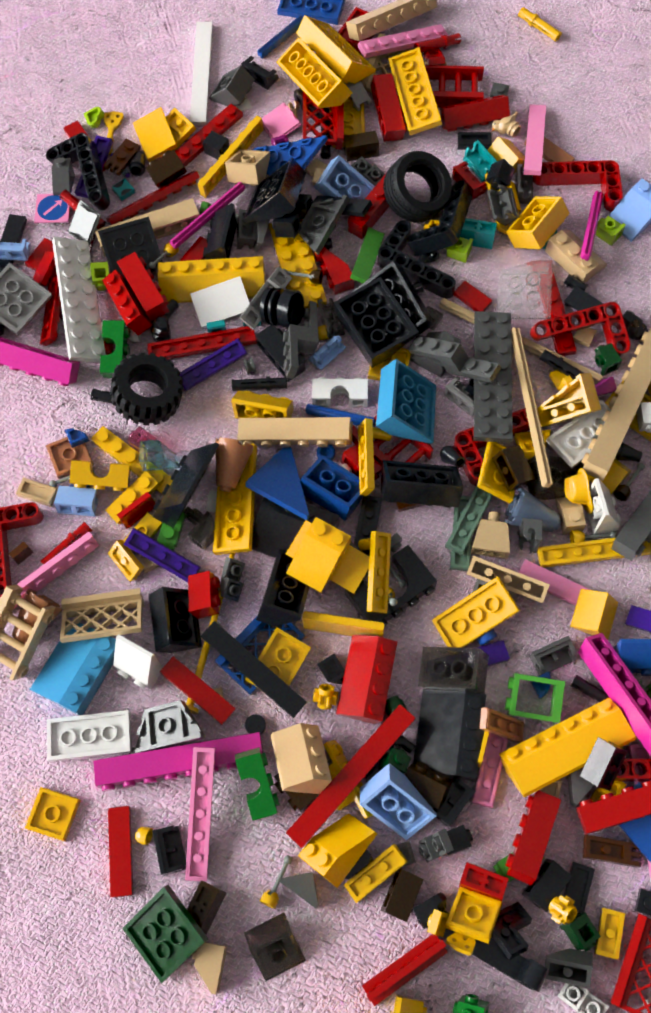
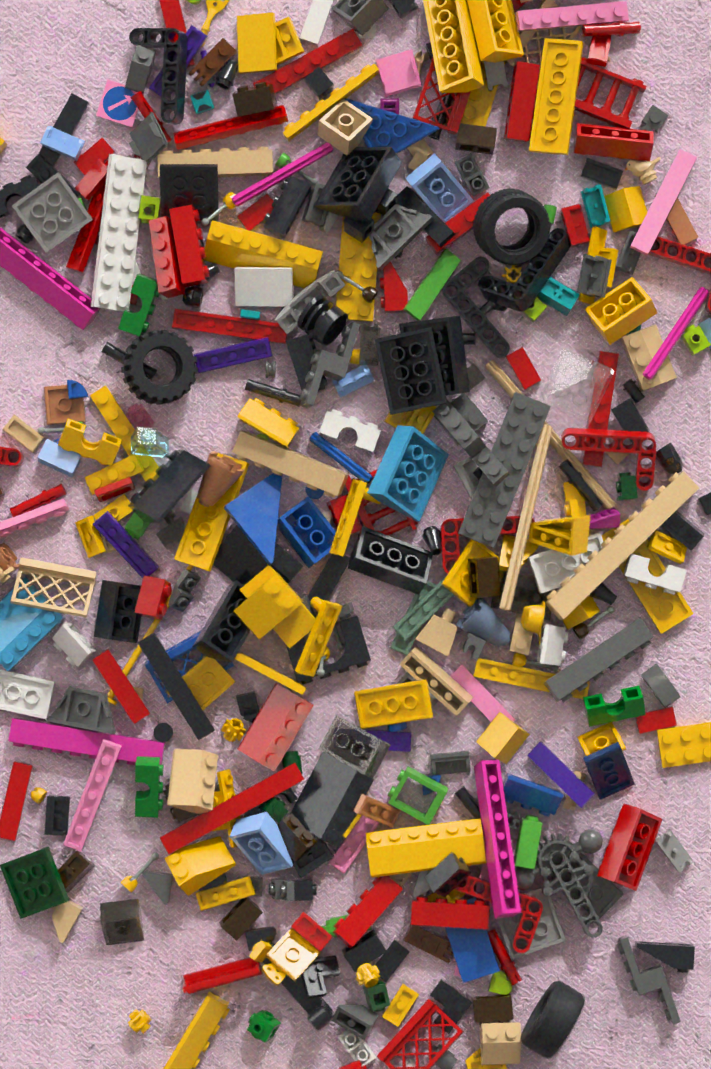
camera: 15 degrees right, 20 degrees up
black brick [486,159,515,190] -> none

